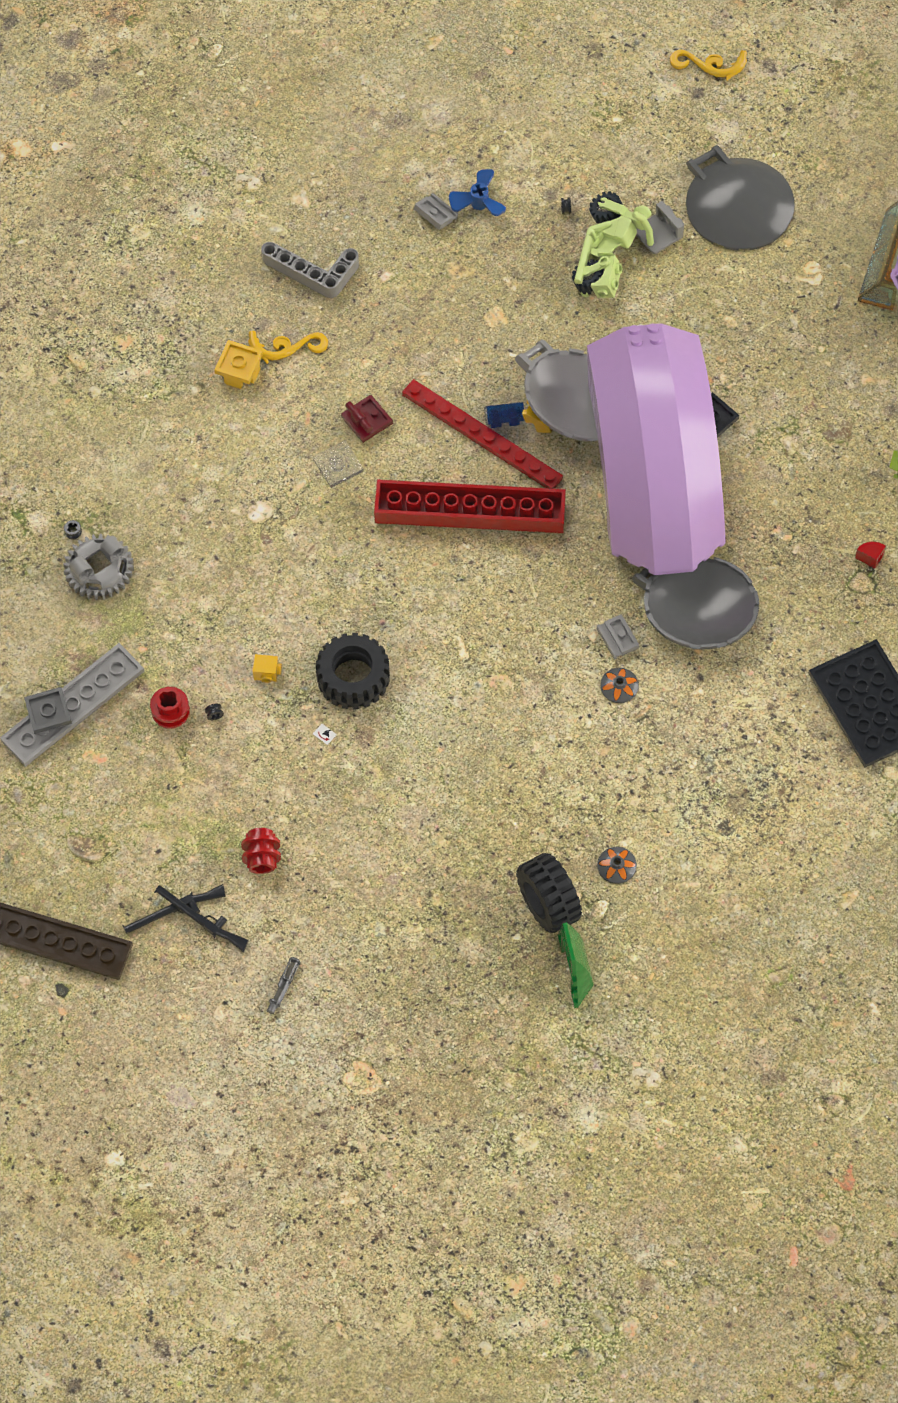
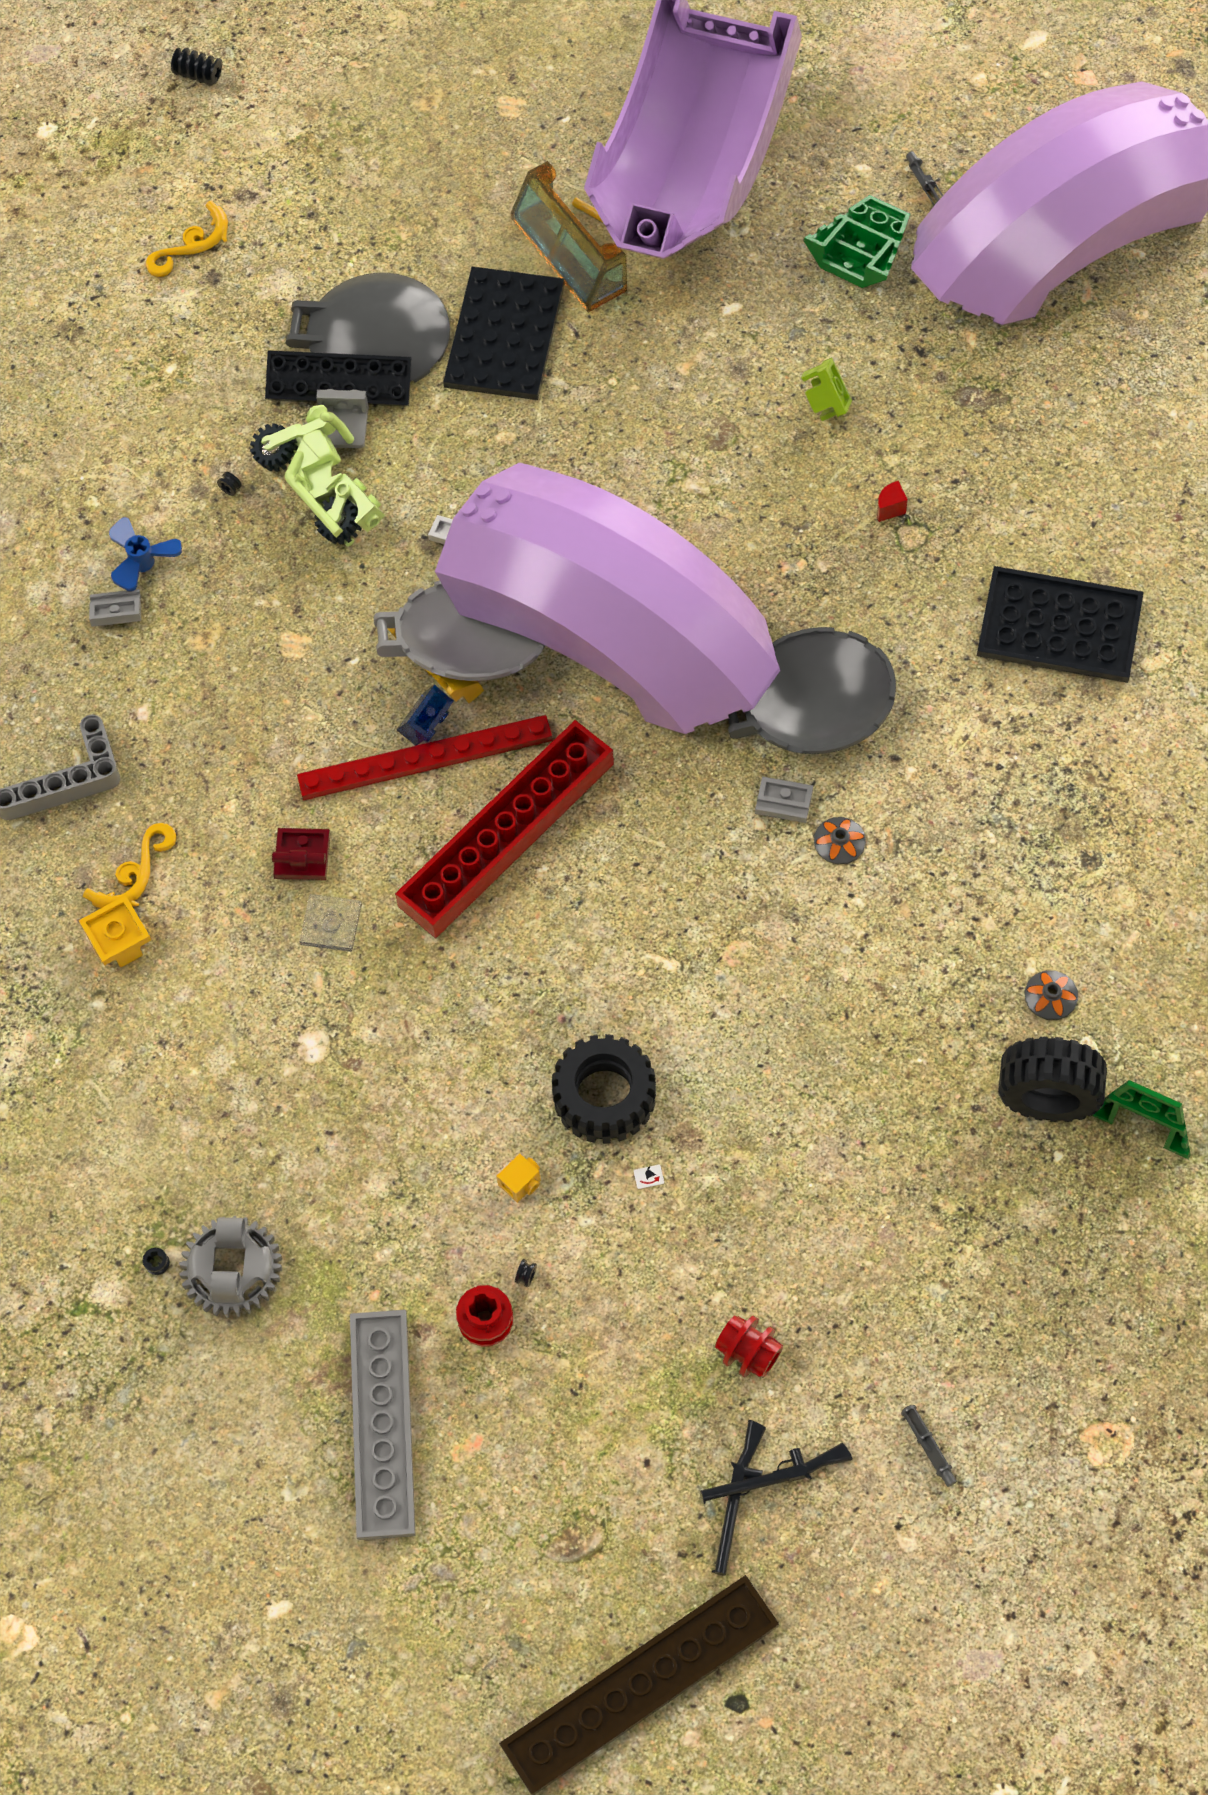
camera: 50 degrees left, 0 degrees up
dark grey plate [24,687,72,734] -> none
none -> black plate [265,350,412,407]
none -> black plate [443,266,565,400]

